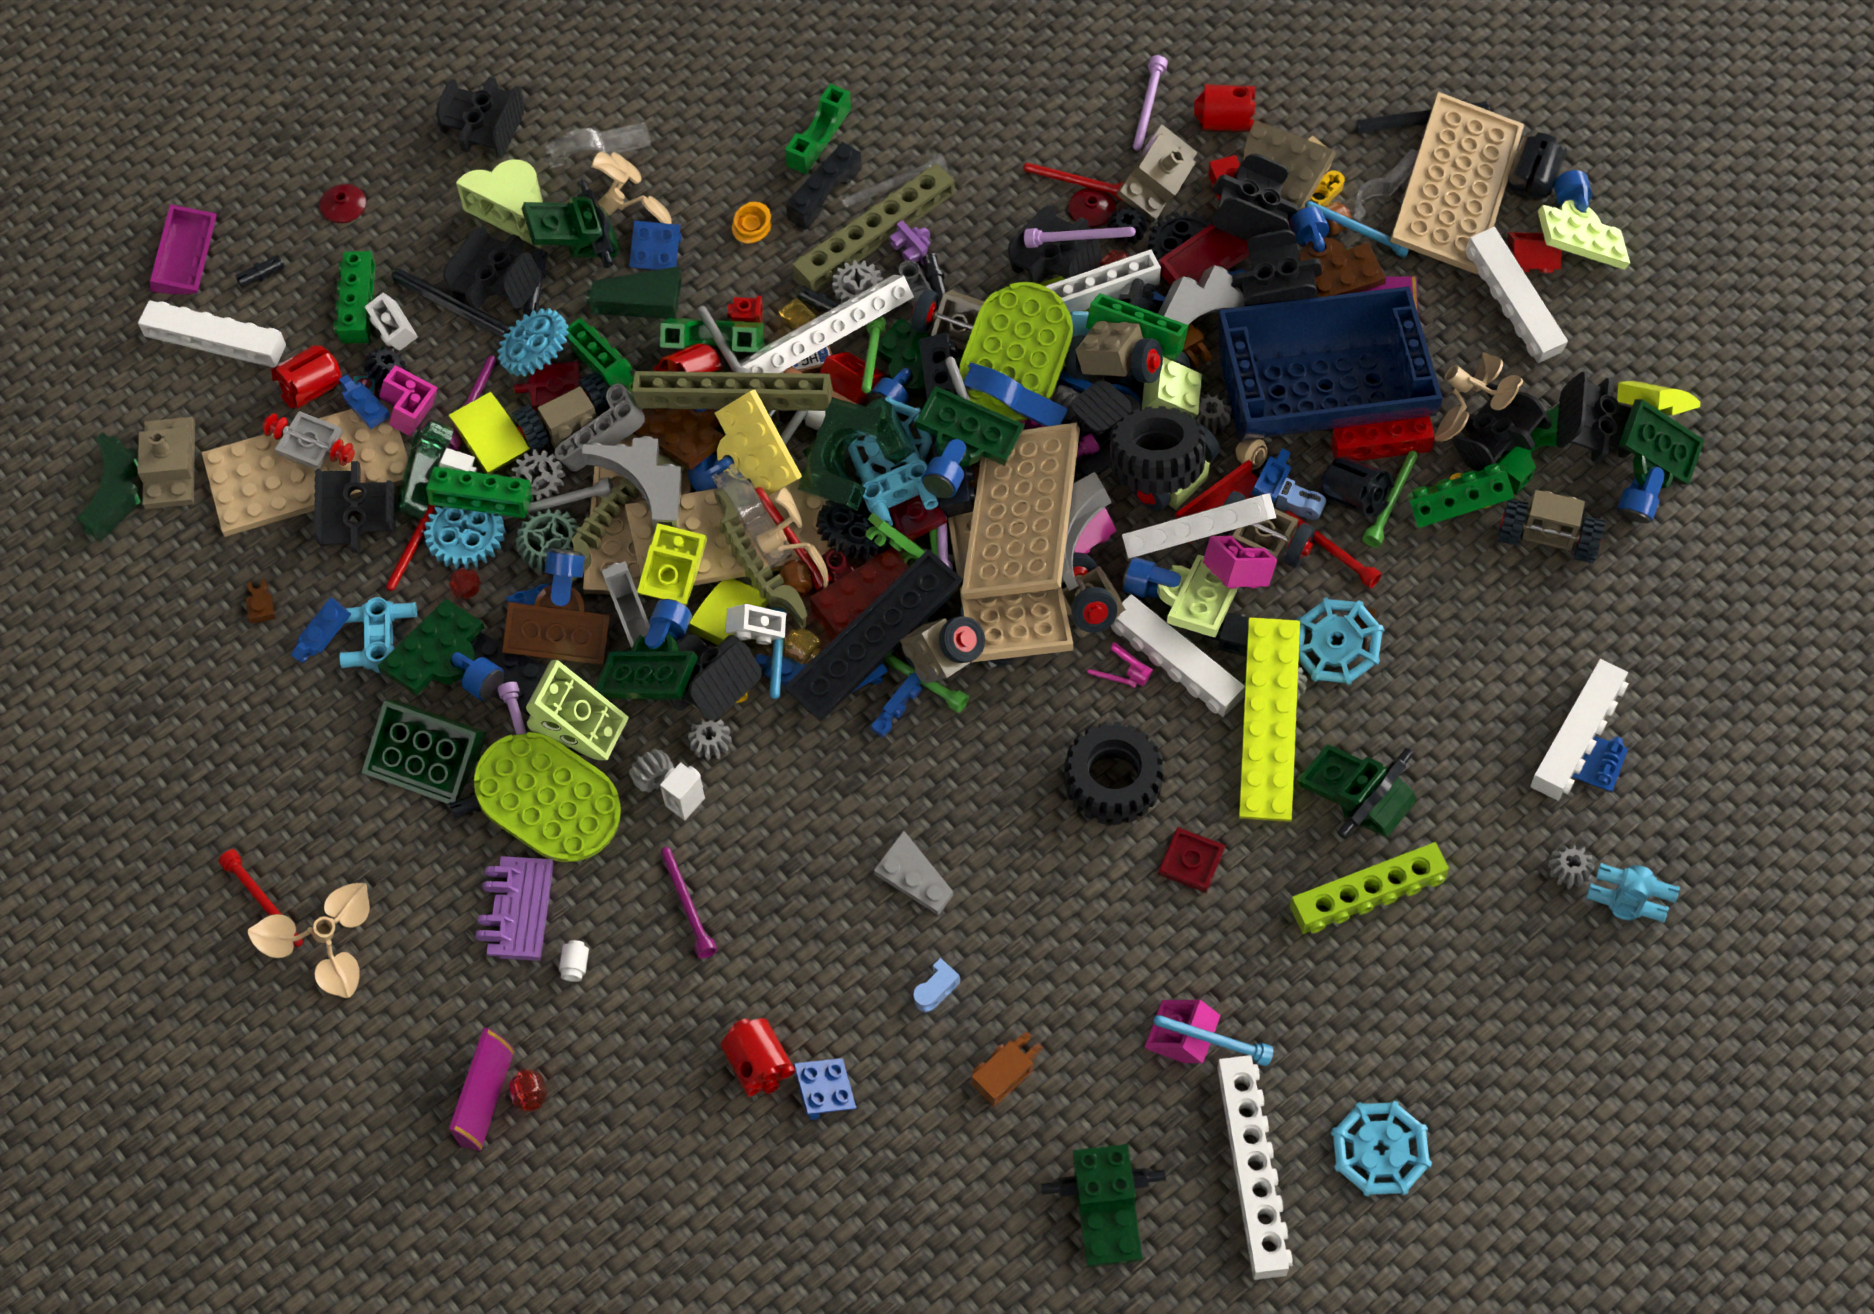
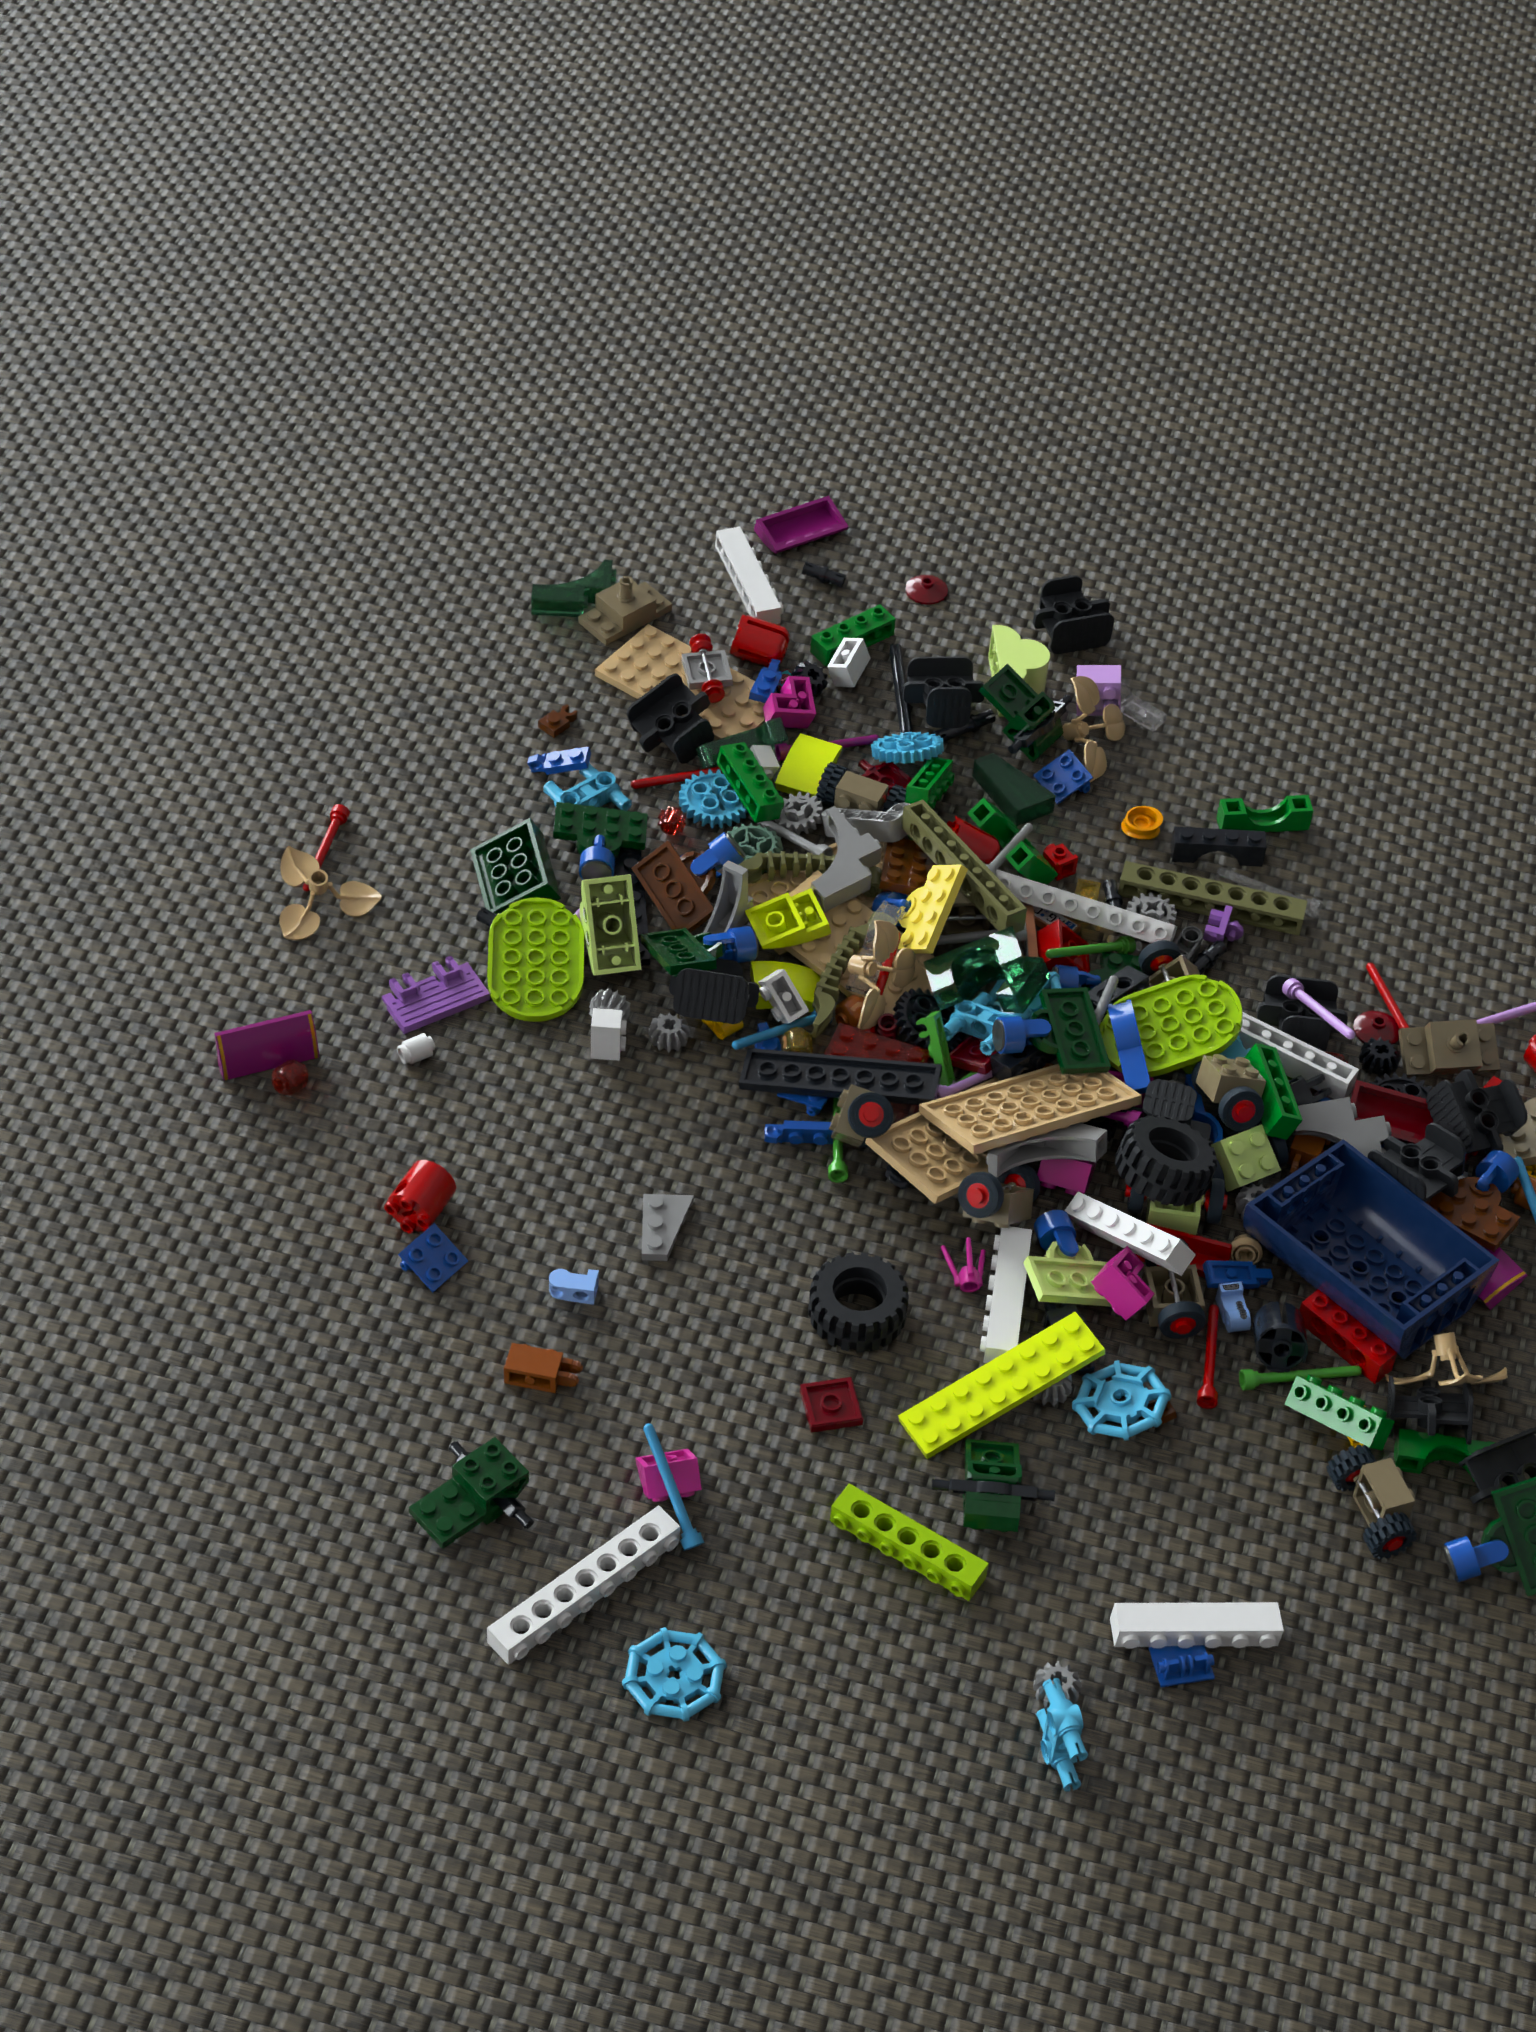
camera: 50 degrees right, 15 degrees down
magenta piece [661,847,718,959] -> none
none -> lavender slope [1076,665,1121,716]

